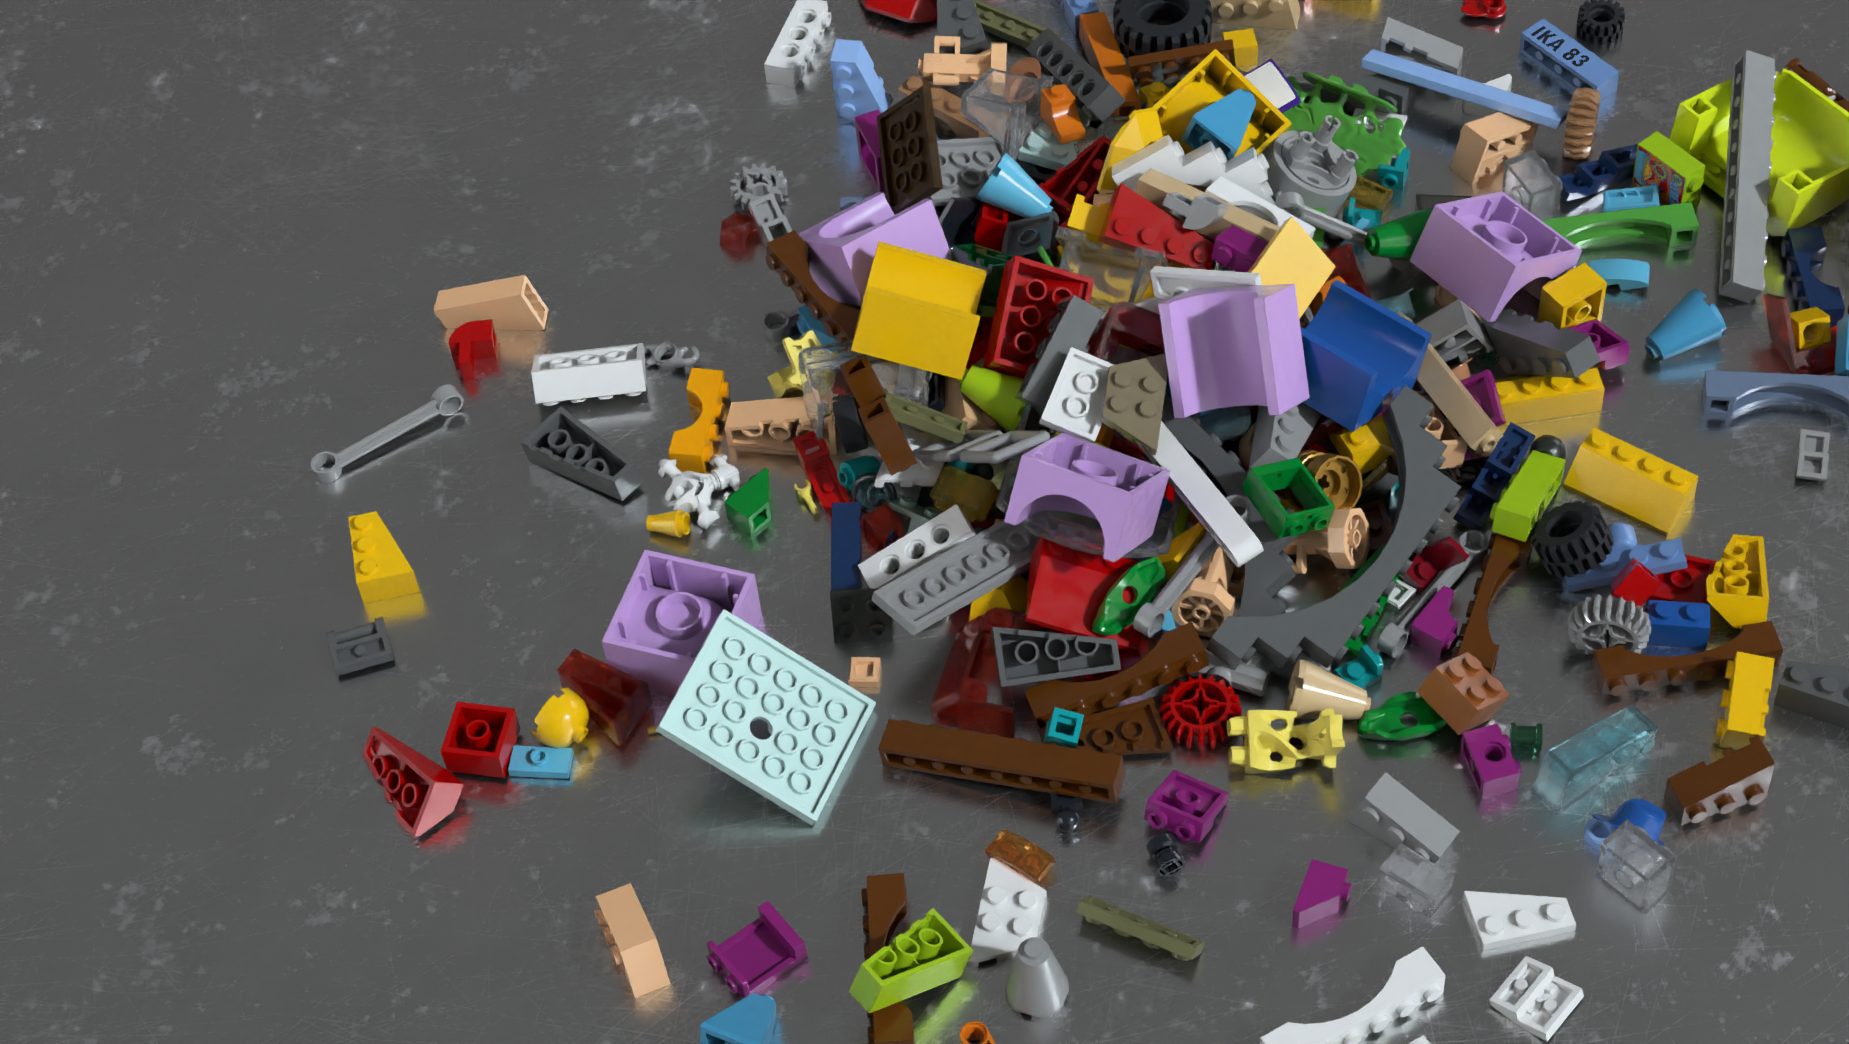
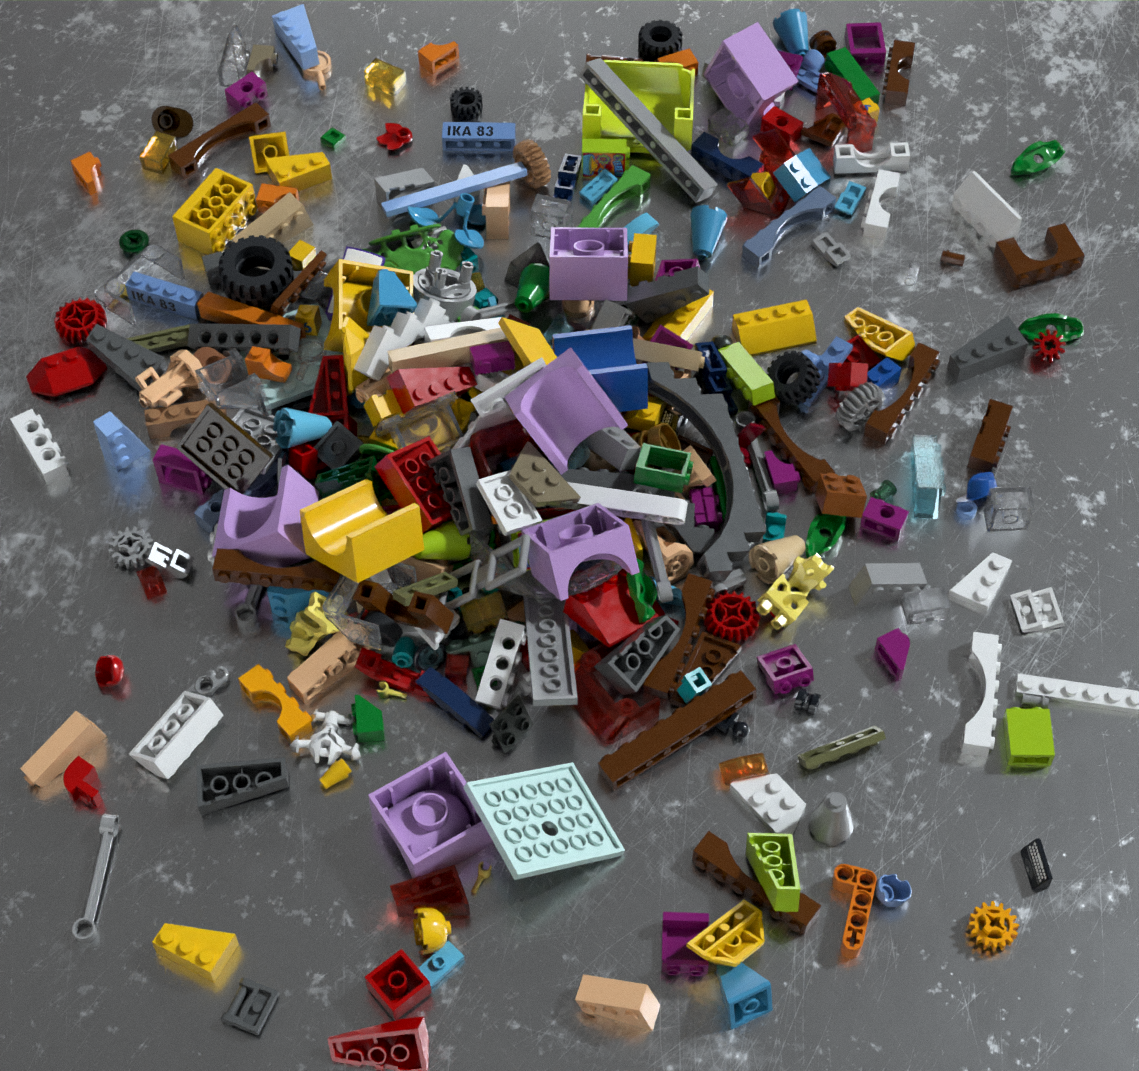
camera: 55 degrees left, 5 degrees up
light nougat tile [848,657,881,688] -> none
light grey brick [1162,192,1229,230] -> none
yellow wedge [1715,651,1775,750] -> none
none -> red hair [95,655,124,687]
none -> dark azure plant [407,193,486,249]
none -> yellow wedge [686,899,765,967]
none -> magenta brick [688,487,722,532]

